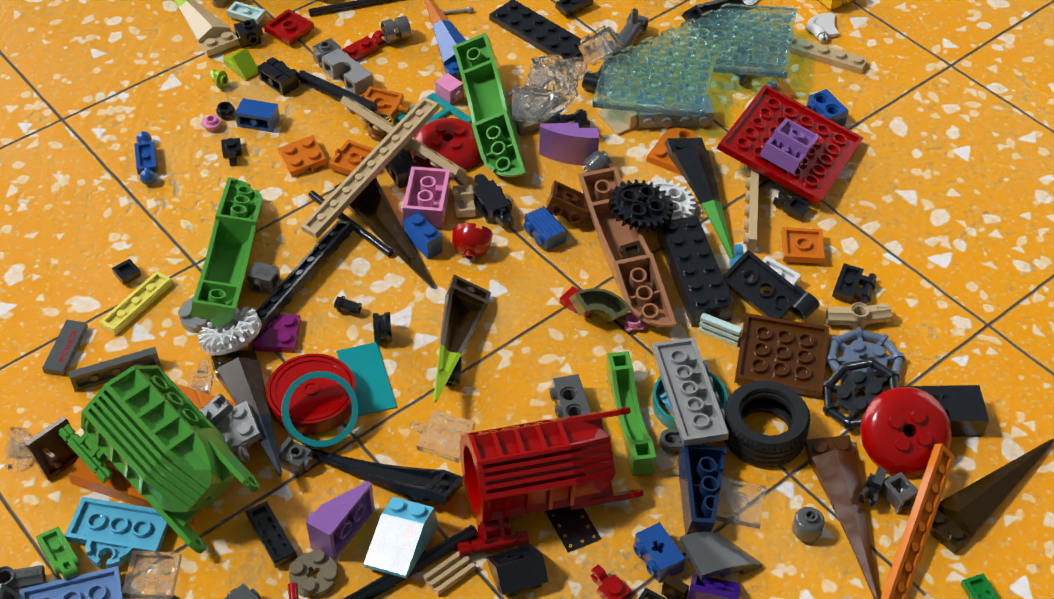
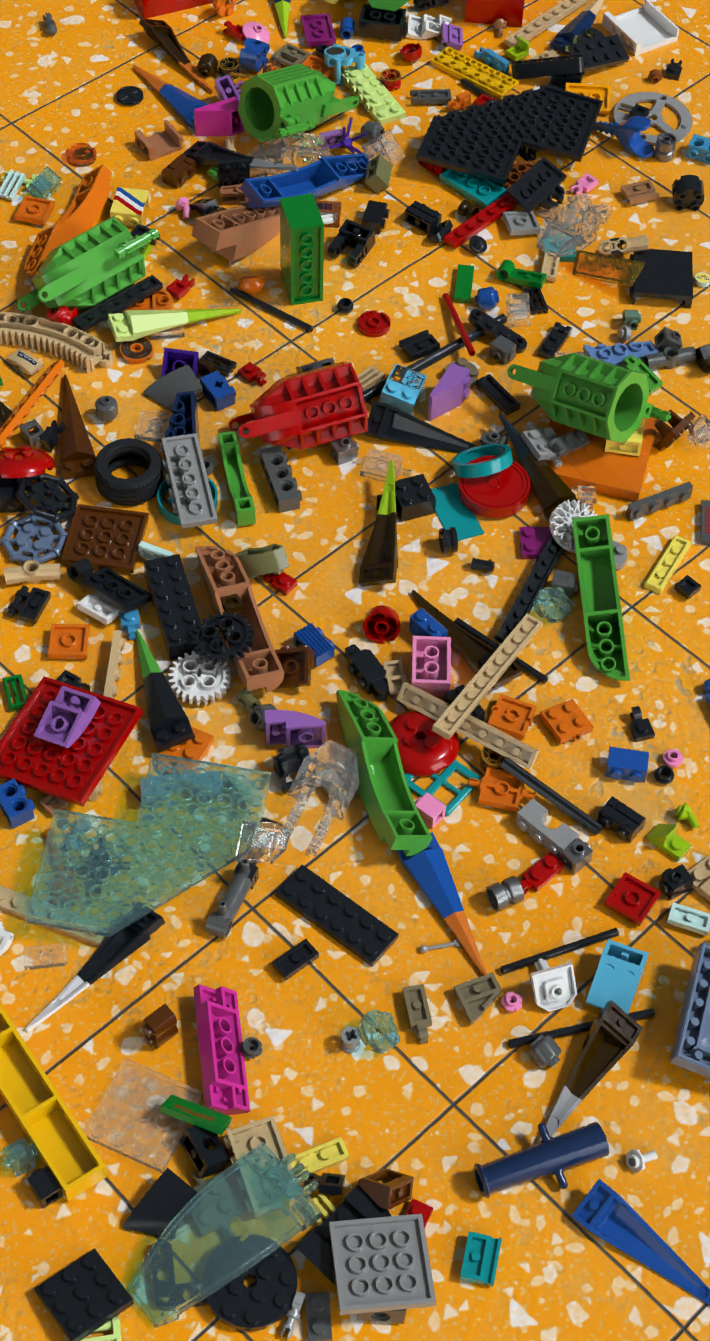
camera: 175 degrees right, 5 degrees up
none -> green tile [2,674,28,713]
none -> black brick [395,474,436,522]
none -> clear light blue plate [533,587,571,623]

